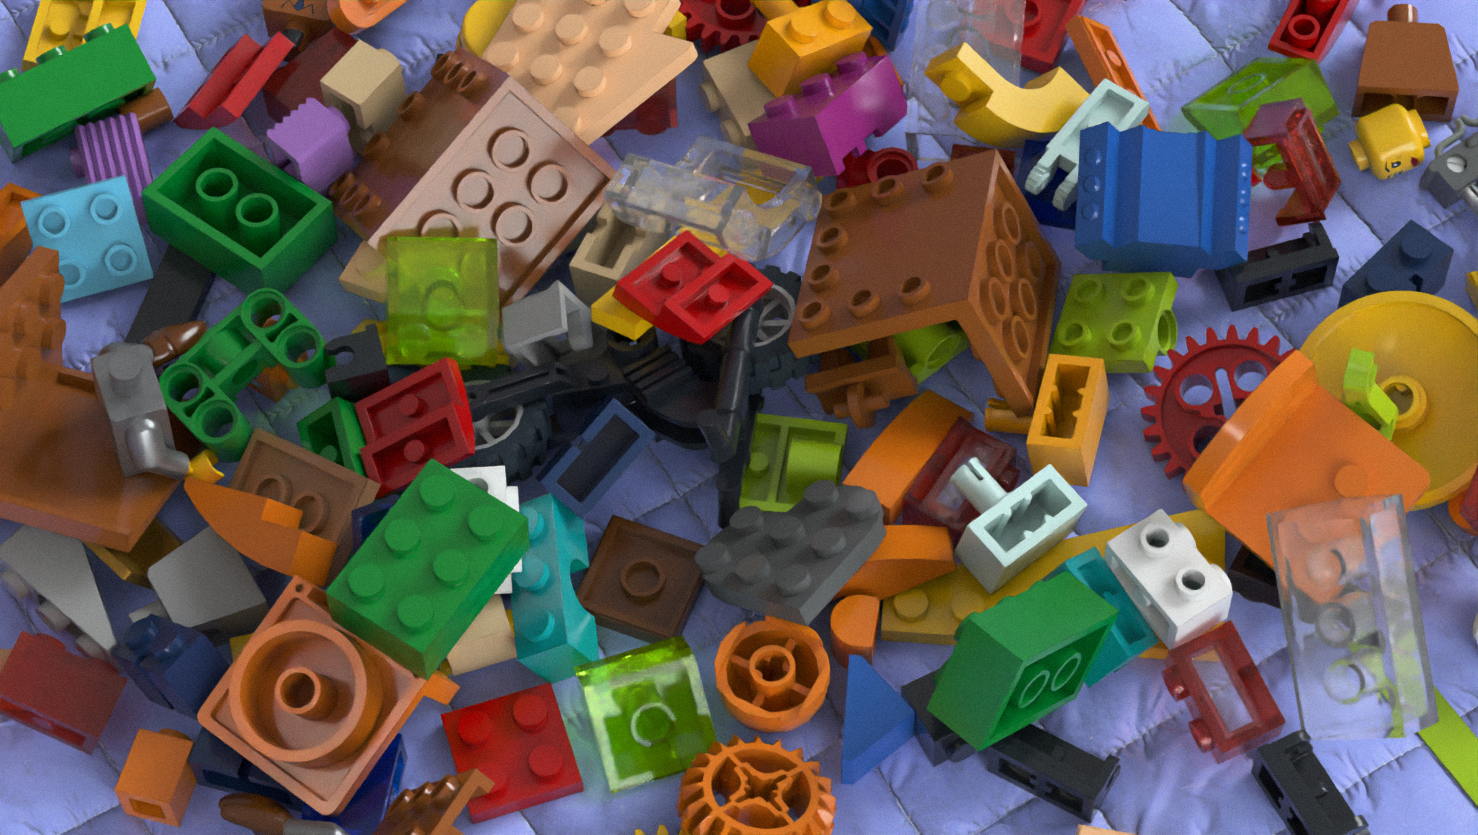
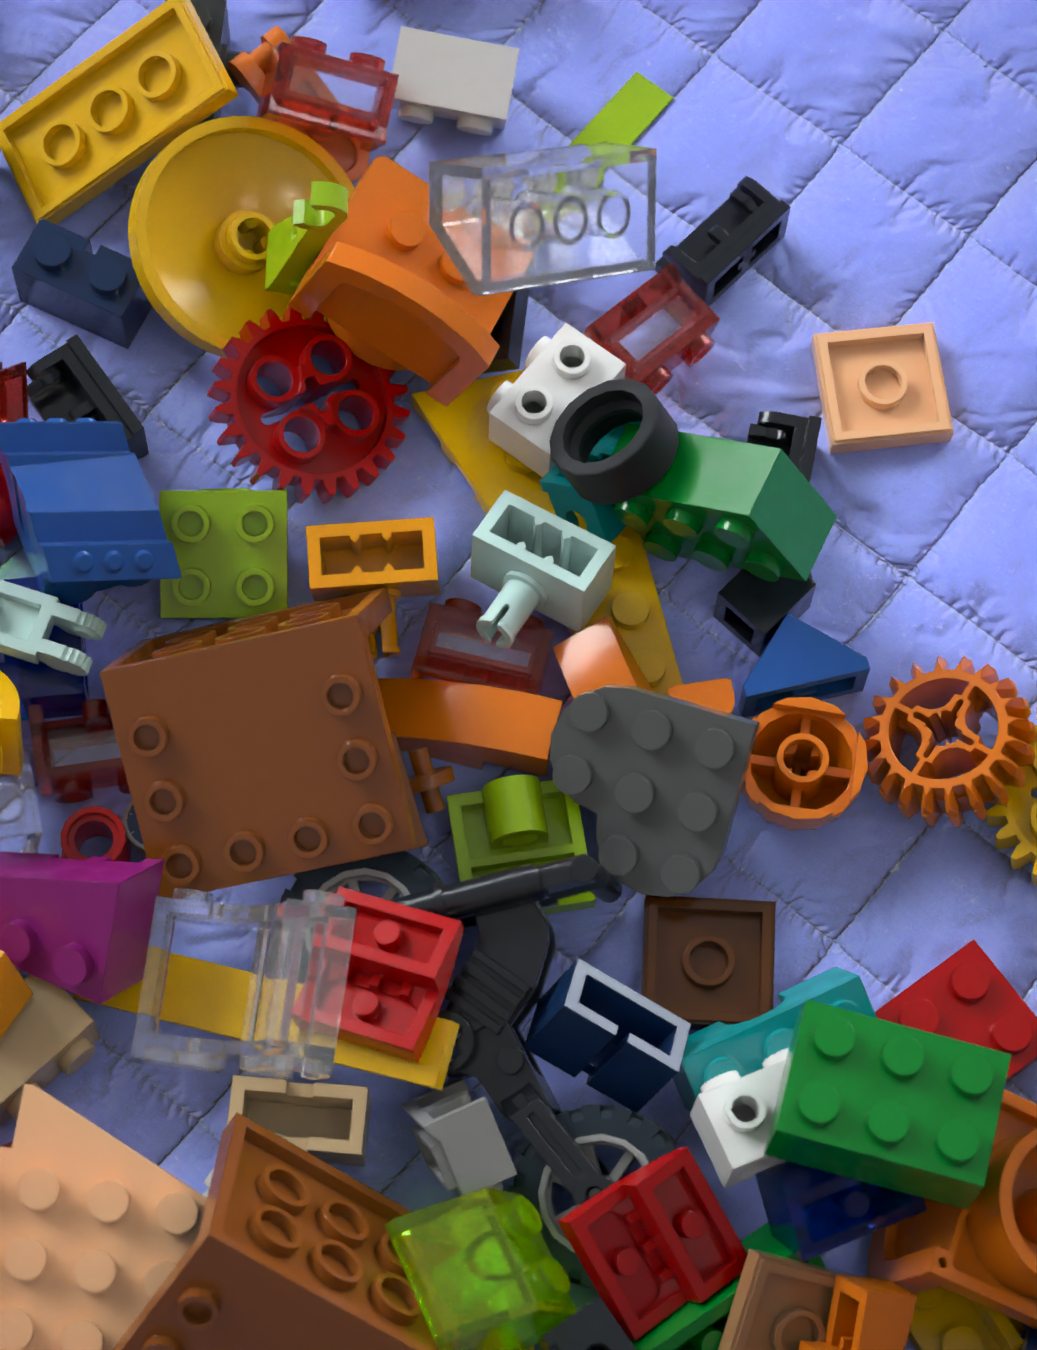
camera: 115 degrees left, 10 degrees up
clear neon green slope [573,635,717,794] -> none
none -> black tyre [549,379,679,505]

